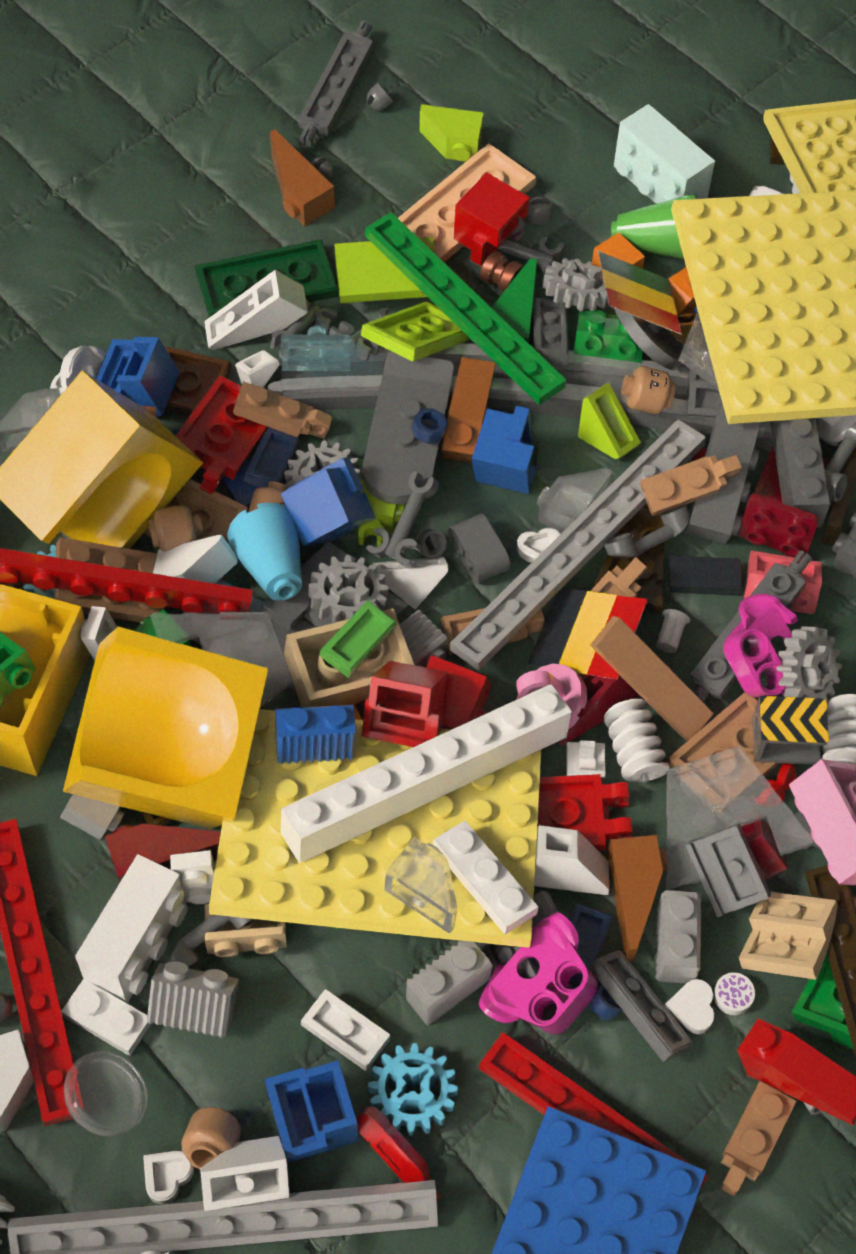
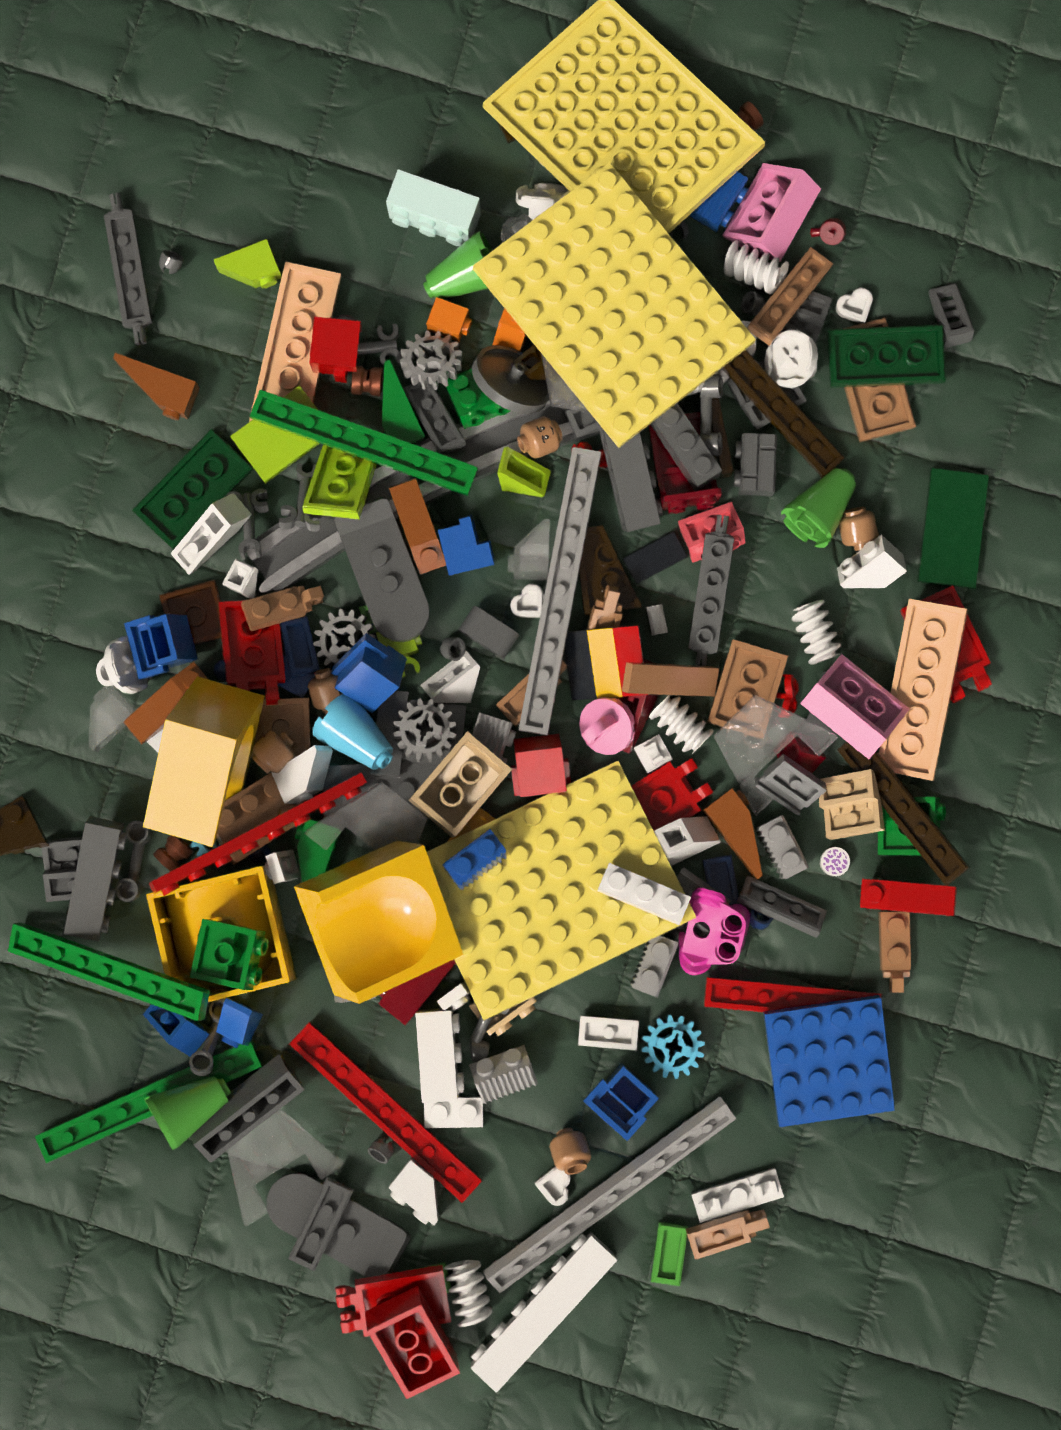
camera: 30 degrees left, 25 degrees up
clear piece [64,1051,148,1136] -> none
white slope [200,1136,289,1211] -> none
clear light blue tile [281,326,351,371] -> none
white brick [281,684,572,863] -> none
dark grey hinge [311,157,334,183] -> none
bright green tile [319,600,397,678] -> none
red piece [356,1107,441,1201] -> none
red plate [361,661,448,747] -> none
dark grey bar [366,471,439,569] -> none
clear slope [384,837,458,934] -> none
dark blue tile [411,408,448,444] -> none
dark grey hinge [526,196,552,225] -> none
sticker [598,251,682,335] -> none
dark grey bar [604,505,691,558] -> none
medium nougat hinge [639,455,742,516] -> none
white tile [665,979,714,1034] -> none
dark pink piece [723,594,798,698] -> none
piece [752,696,829,765] -> none
light grey gear [777,626,842,702] -> none

